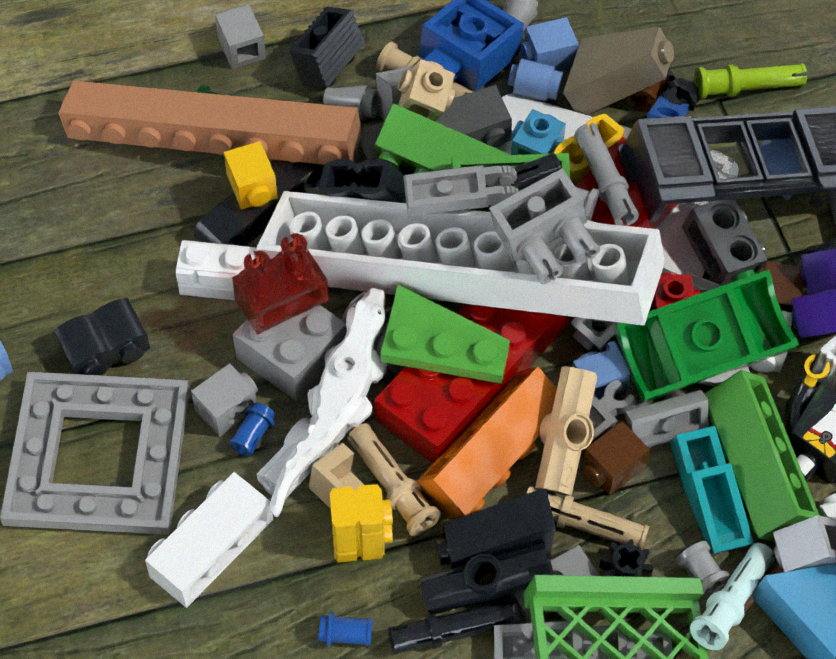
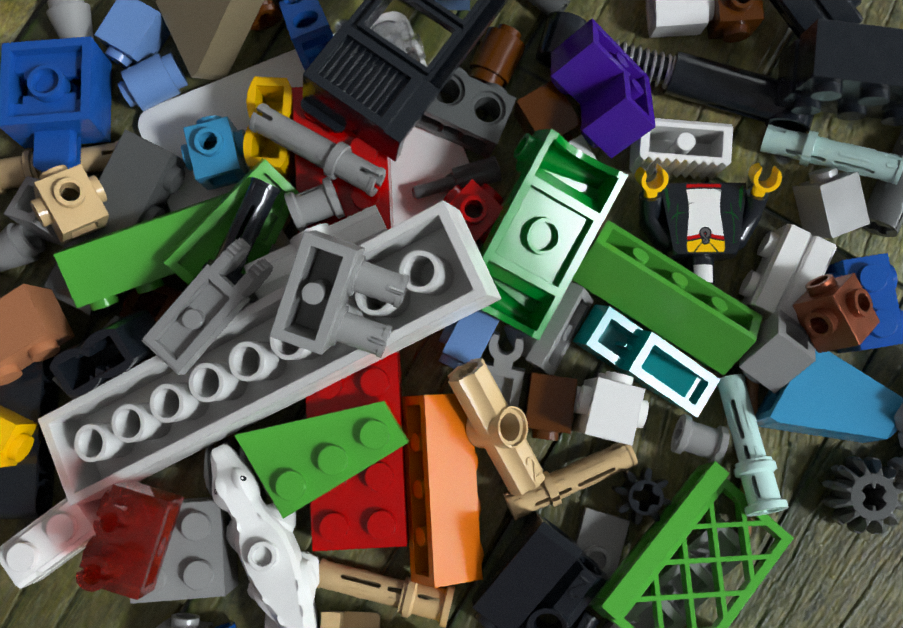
camera: 40 degrees left, 25 degrees up
none -> reddish brown brick [469,24,526,87]
none -> white brick [572,371,649,446]

